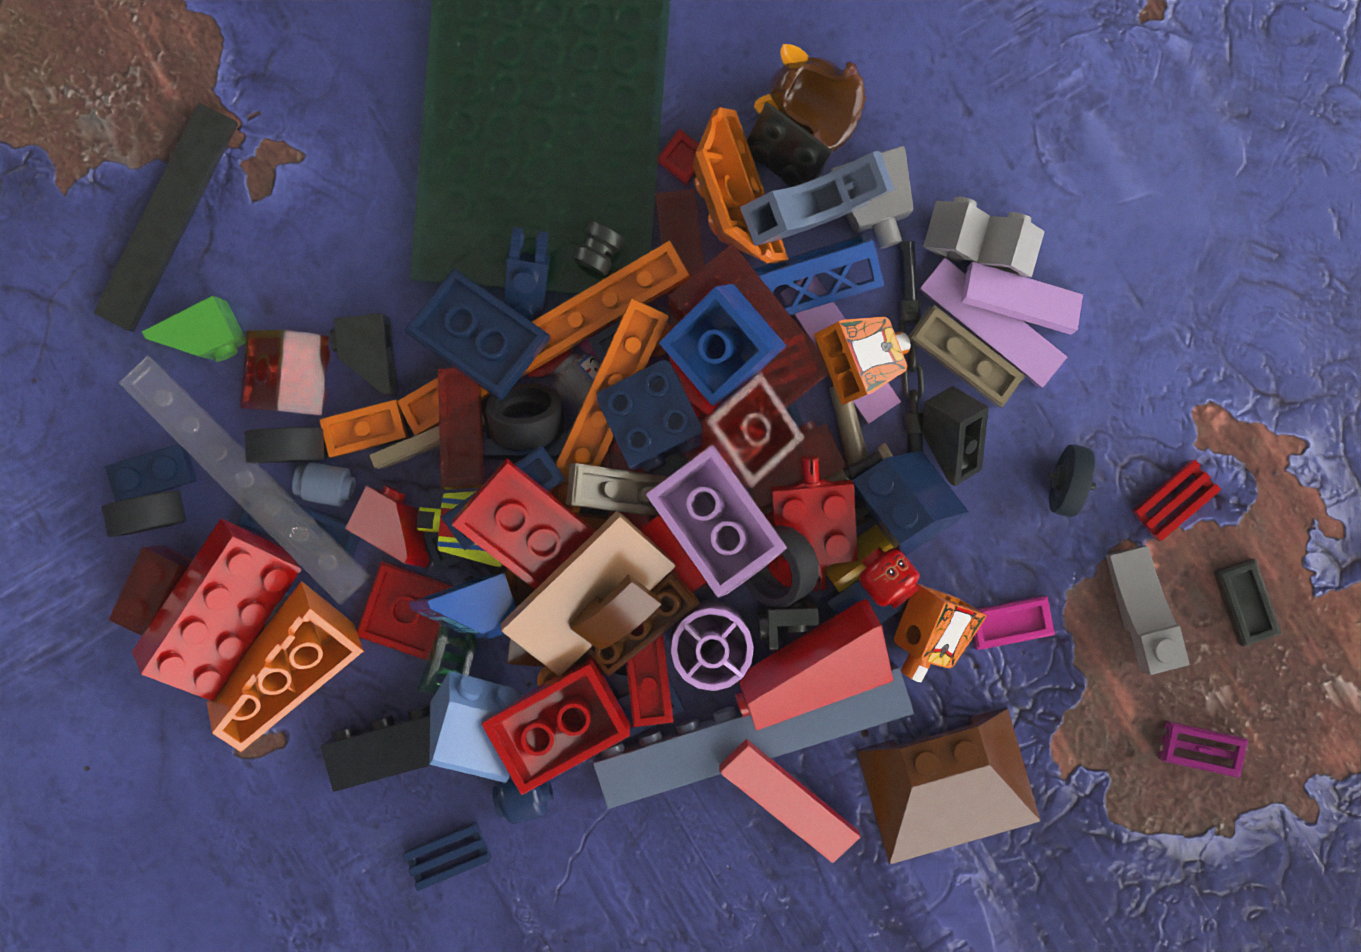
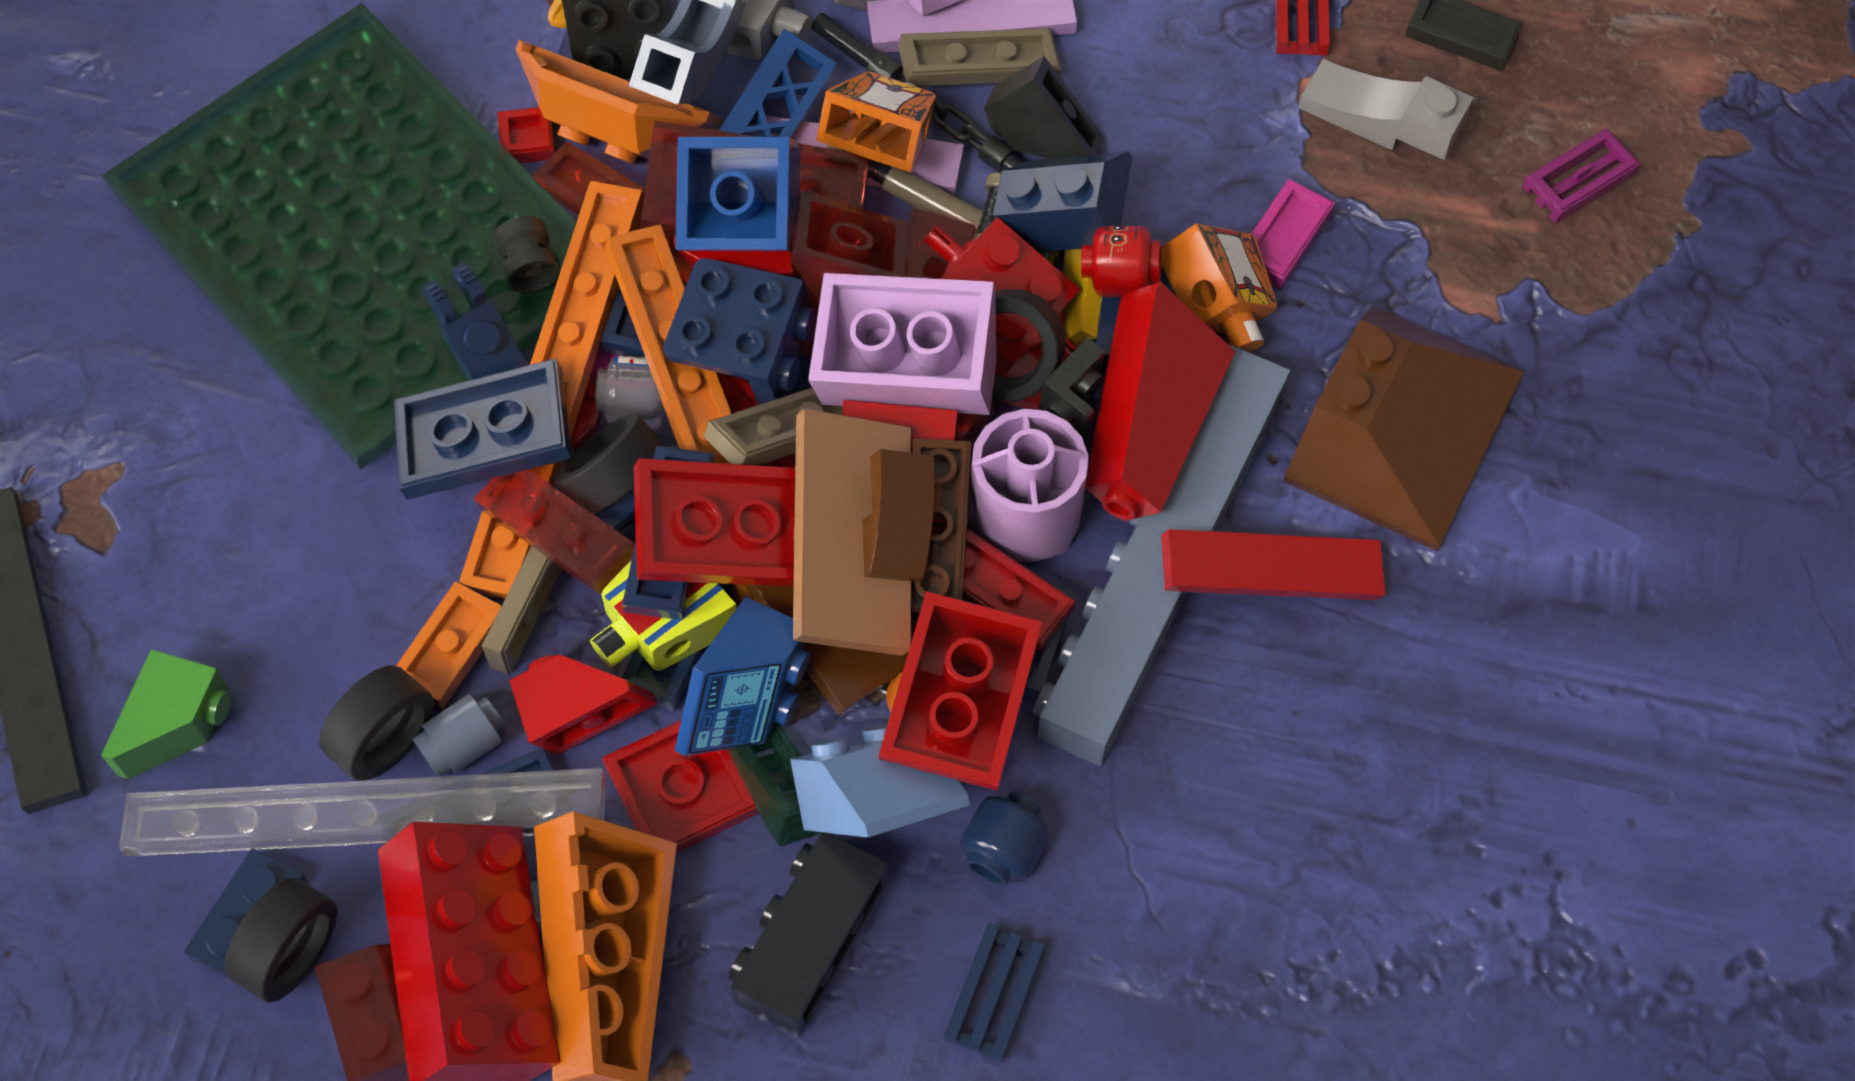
camera: 45 degrees left, 25 degrees down
clear red slope [240,330,330,415] -> none
pearl dark grey slope [330,313,398,396] -> none
black wheel [1047,444,1096,517] -> none

